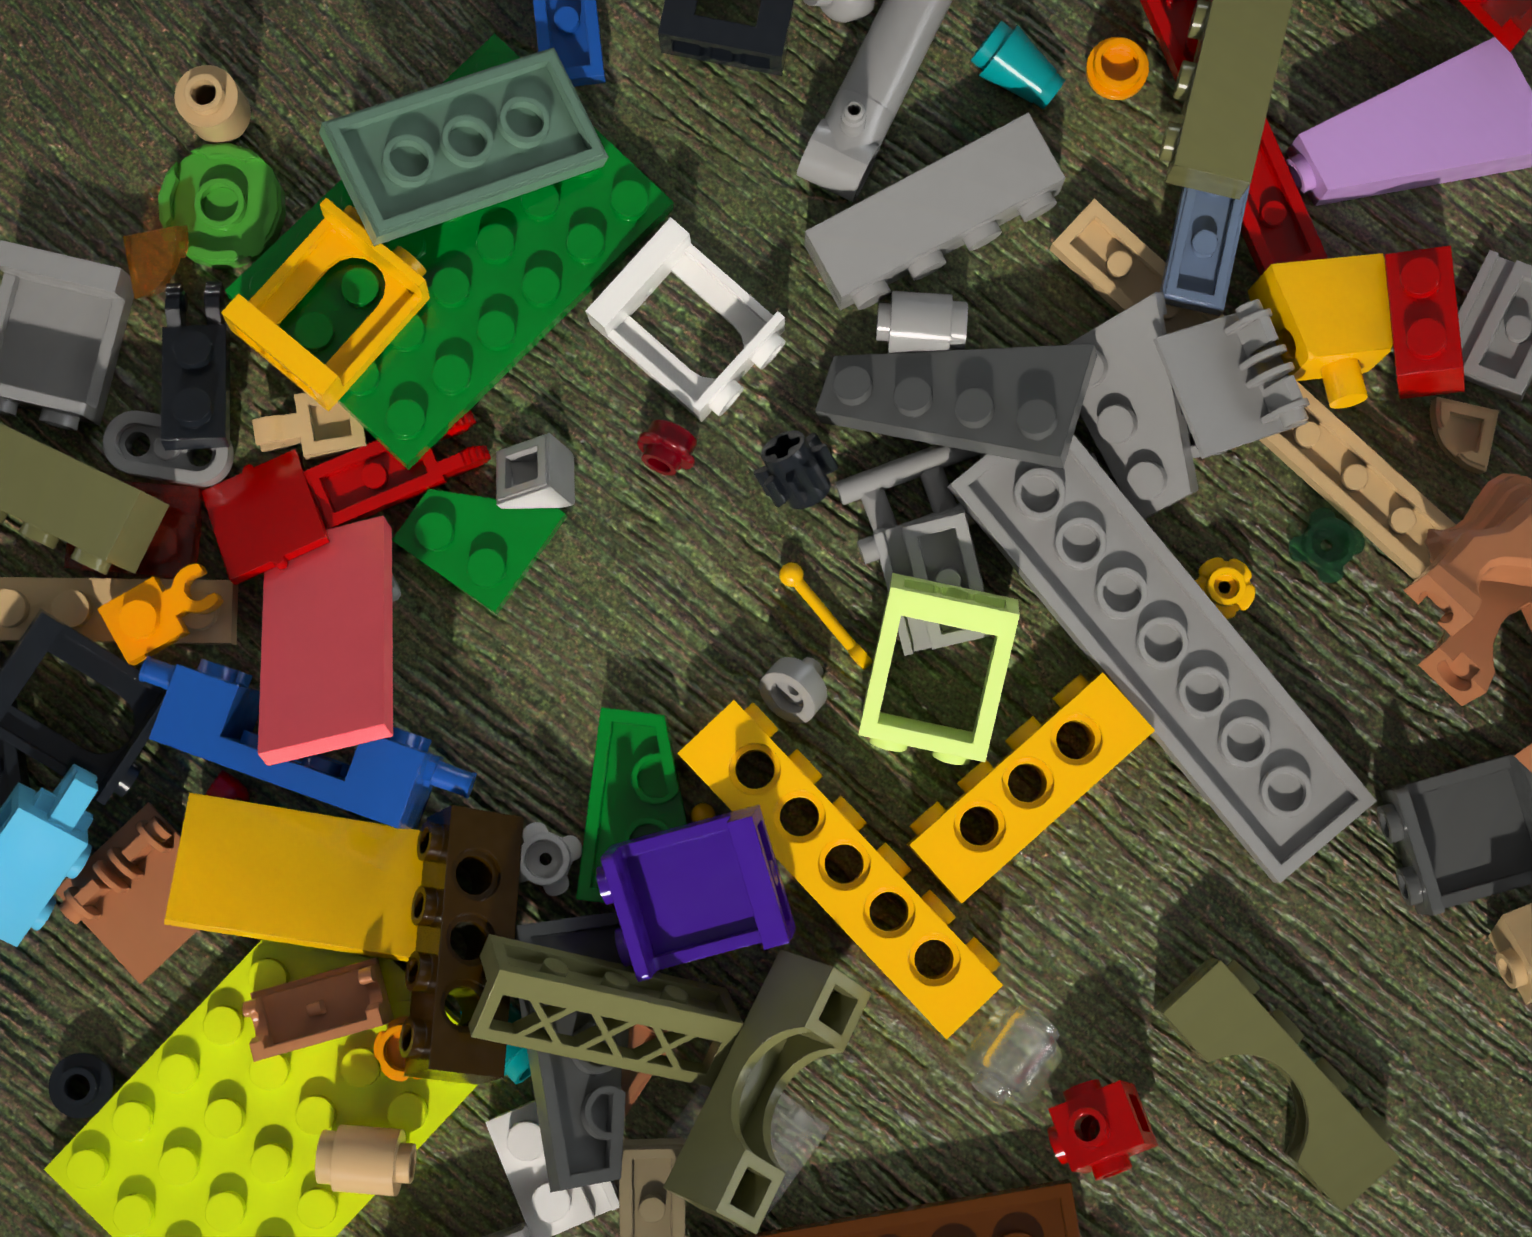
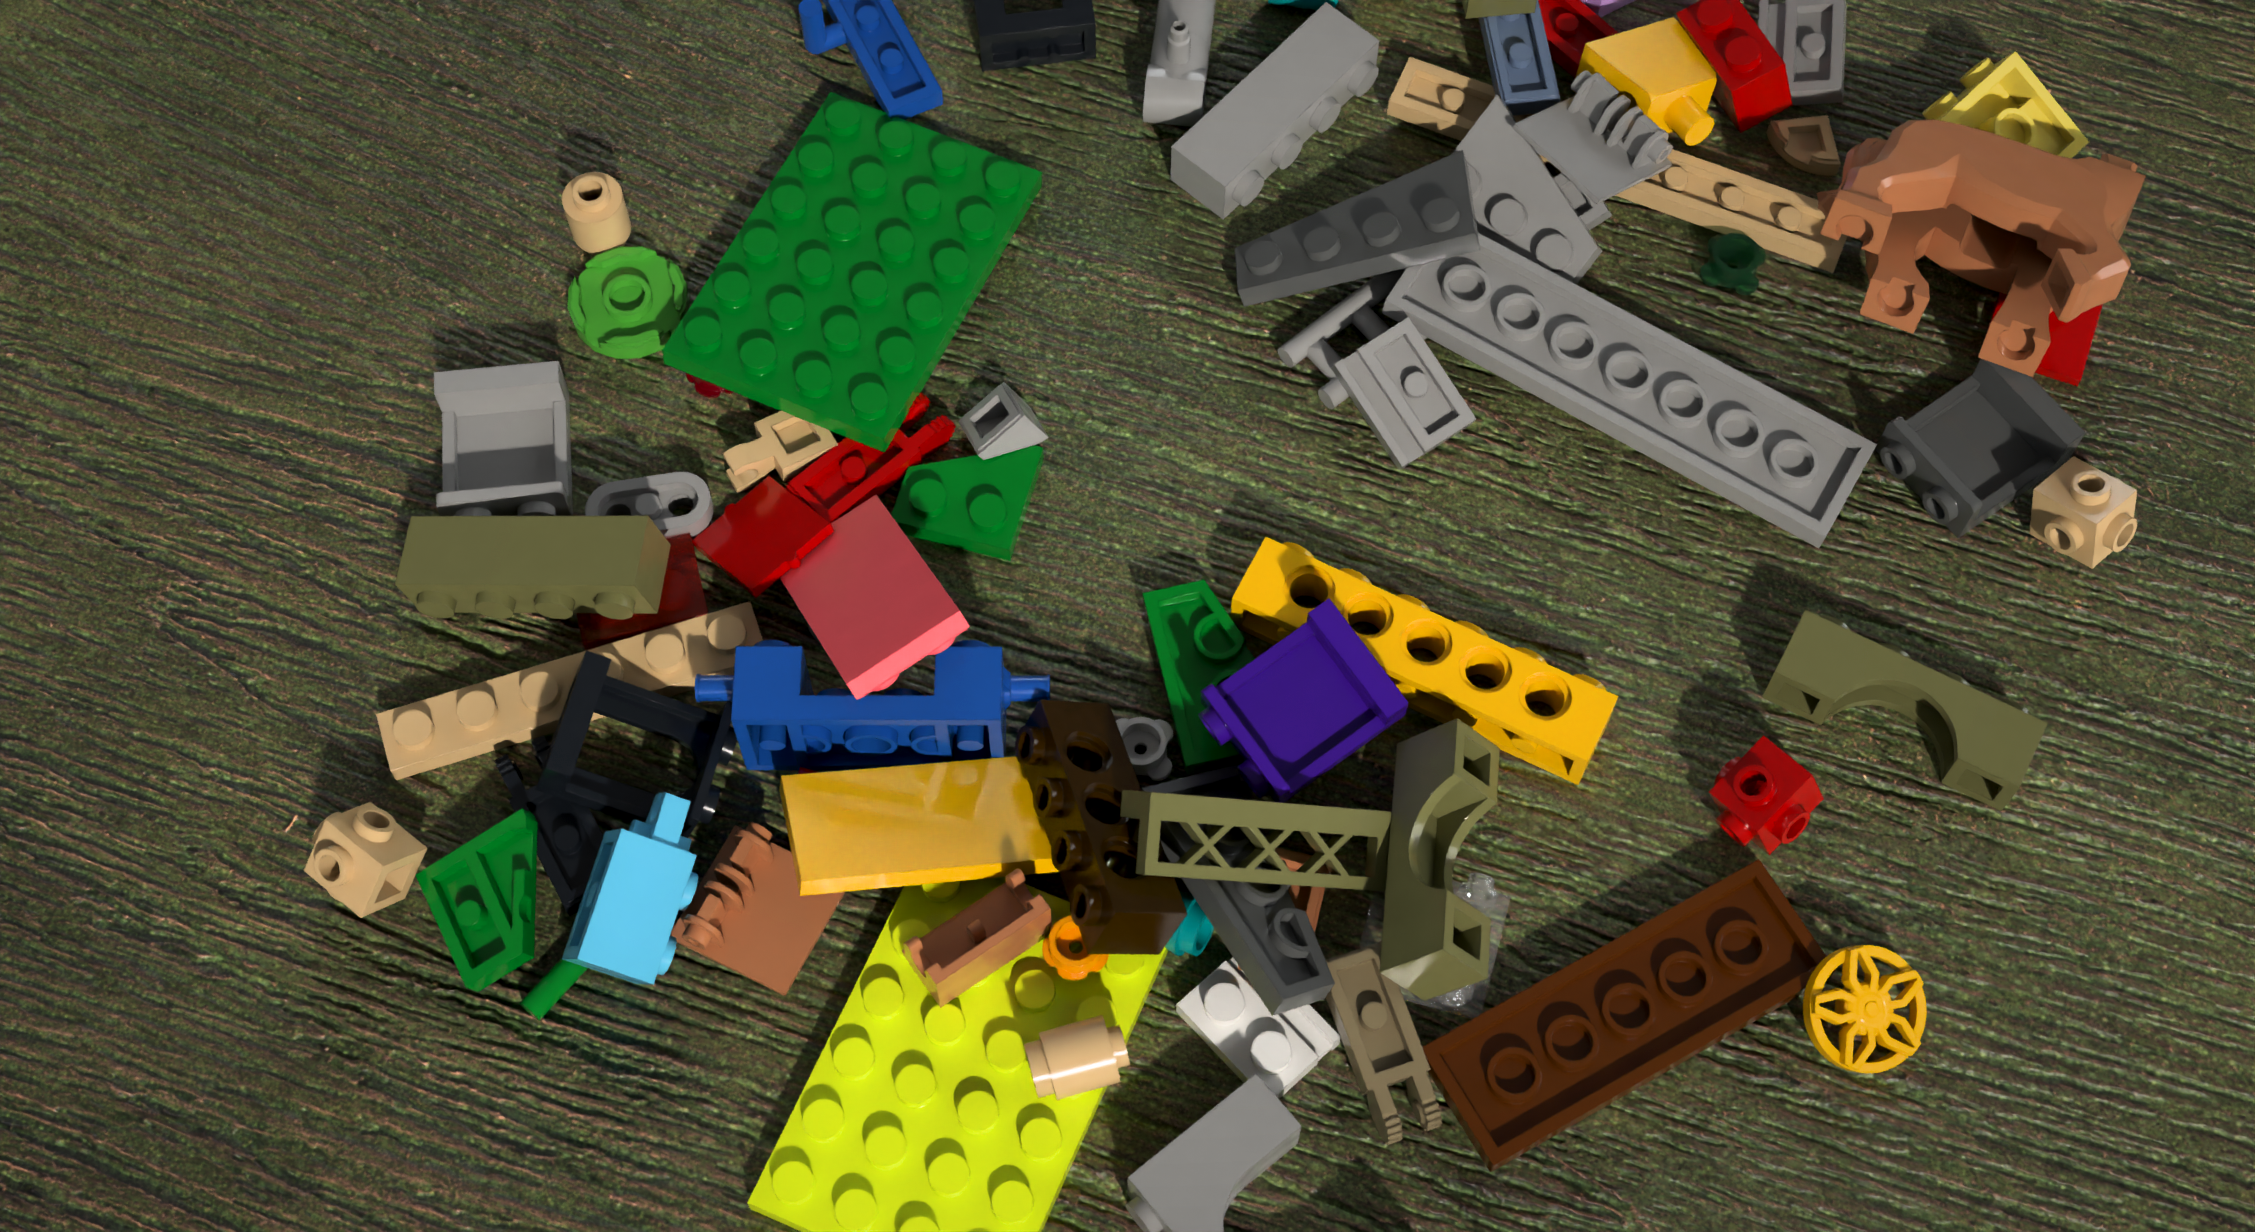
camera: 25 degrees left, 20 degrees down
black plate [48,1052,115,1118] -> none
light orange plate [97,564,224,666] -> none
clear orange tile [123,225,189,299] -> none
black hinge [161,281,230,451] -> none
yellow panel [221,198,430,412] -> none
sand green tile [319,47,608,246] -> none
white panel [586,217,786,422] -> none
dark red plate [637,419,697,476] -> none
black gear [754,430,838,509] -> none
light grey tile [759,657,827,724] -> none
yellow hinge [779,562,873,671] -> none
yellowish green window [858,573,1020,765] -> none
light grey brick [876,291,968,353] -> none
yellow brick [906,672,1155,904] -> none
clear head [966,1005,1062,1106] -> none
yellow plate [1195,557,1256,619] -> none

